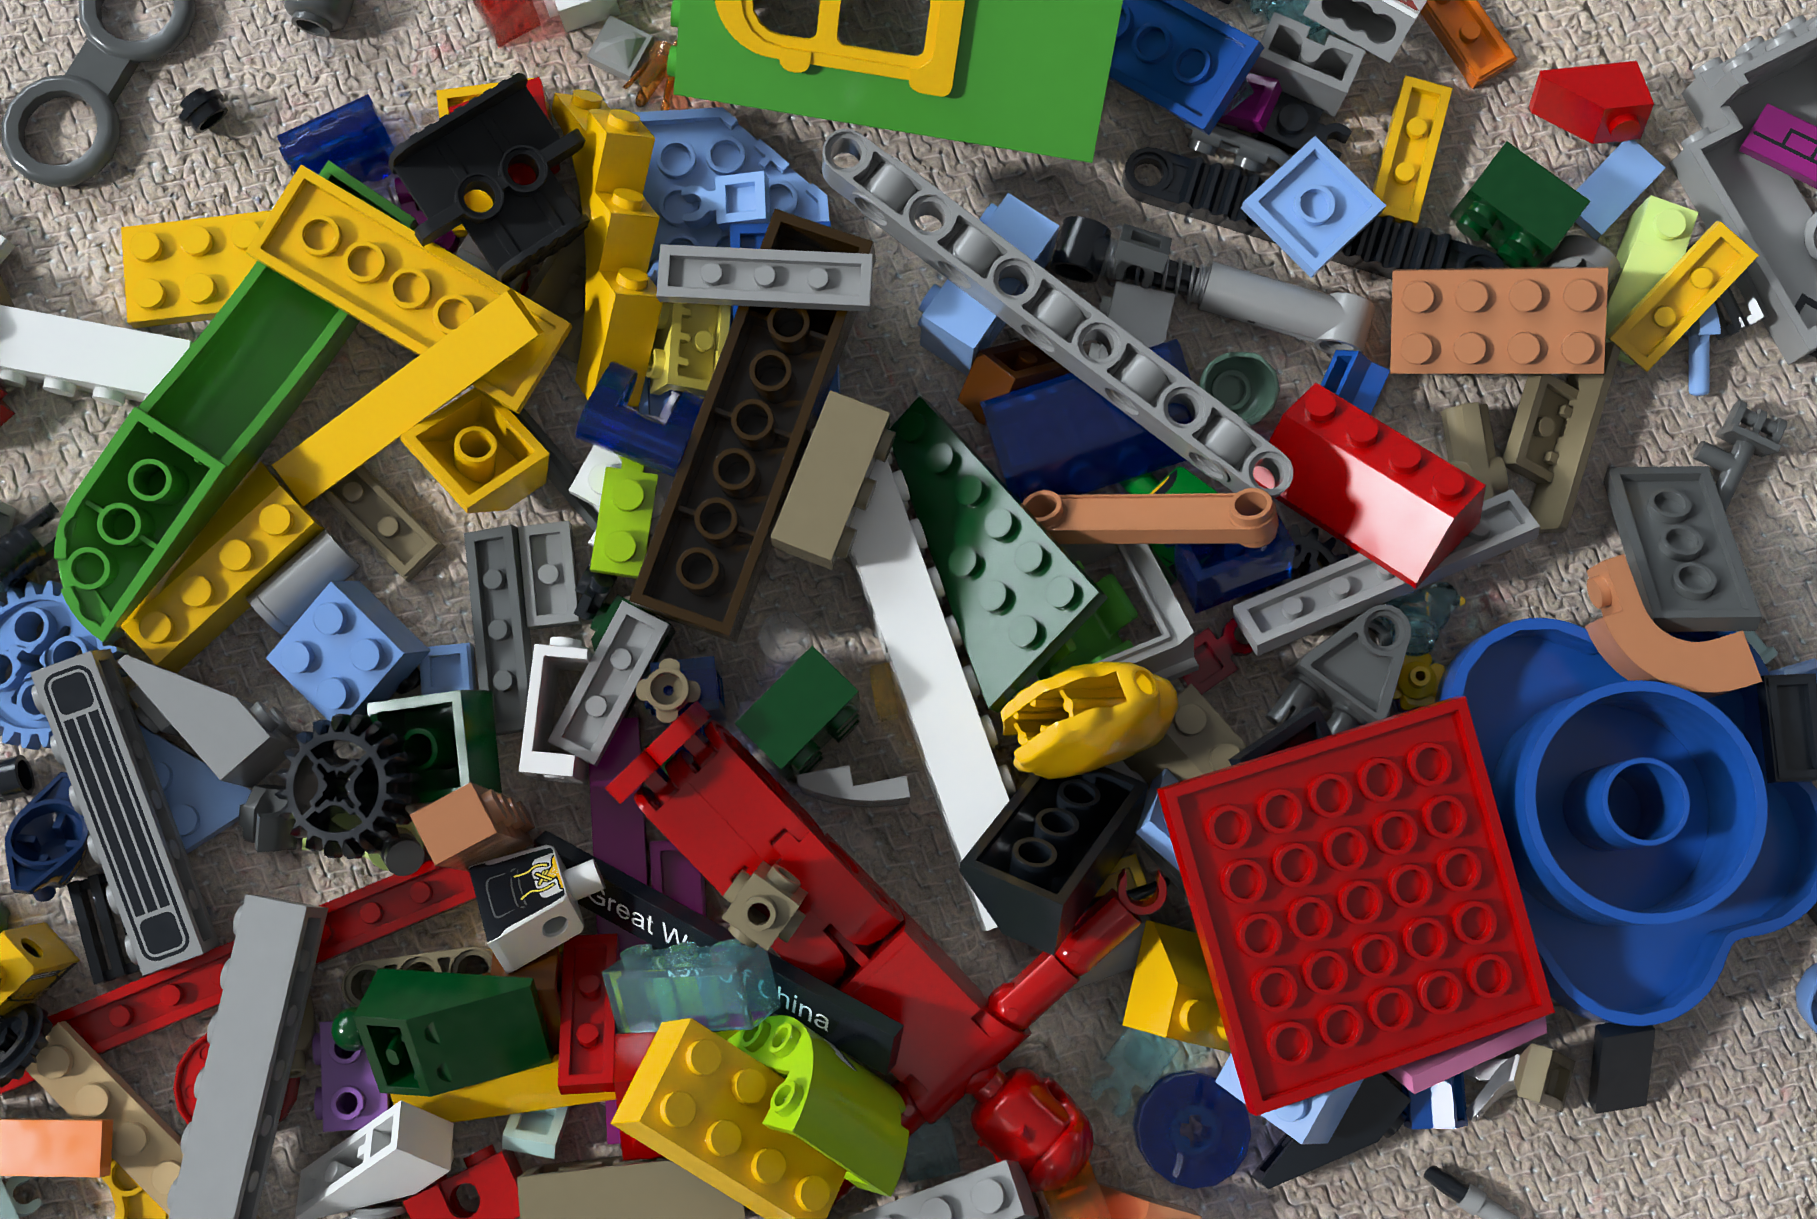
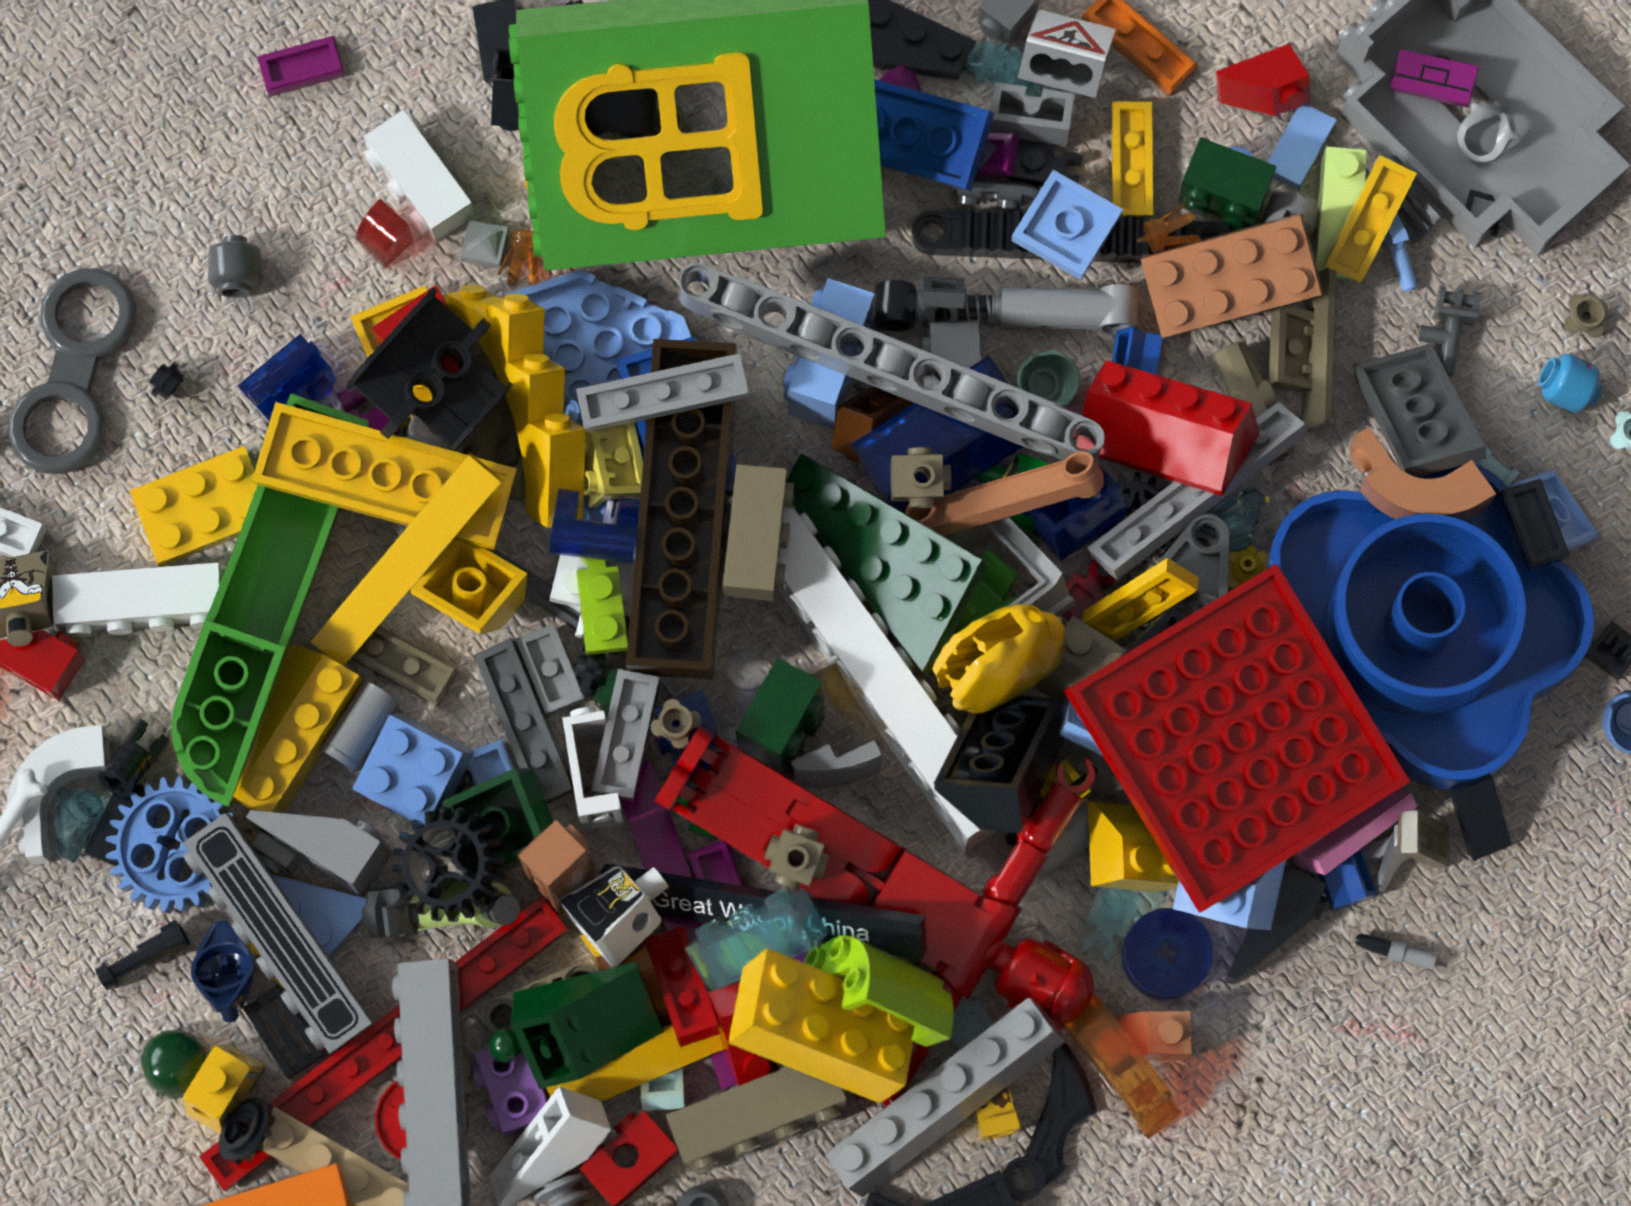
camera: 10 degrees left, 5 degrees down
light blue plate [682,171,771,231] -> none
none -> dark tan brick [890,447,951,509]
none -> yellow plate [1082,558,1199,642]
none -> clear orange piece [1137,202,1201,253]

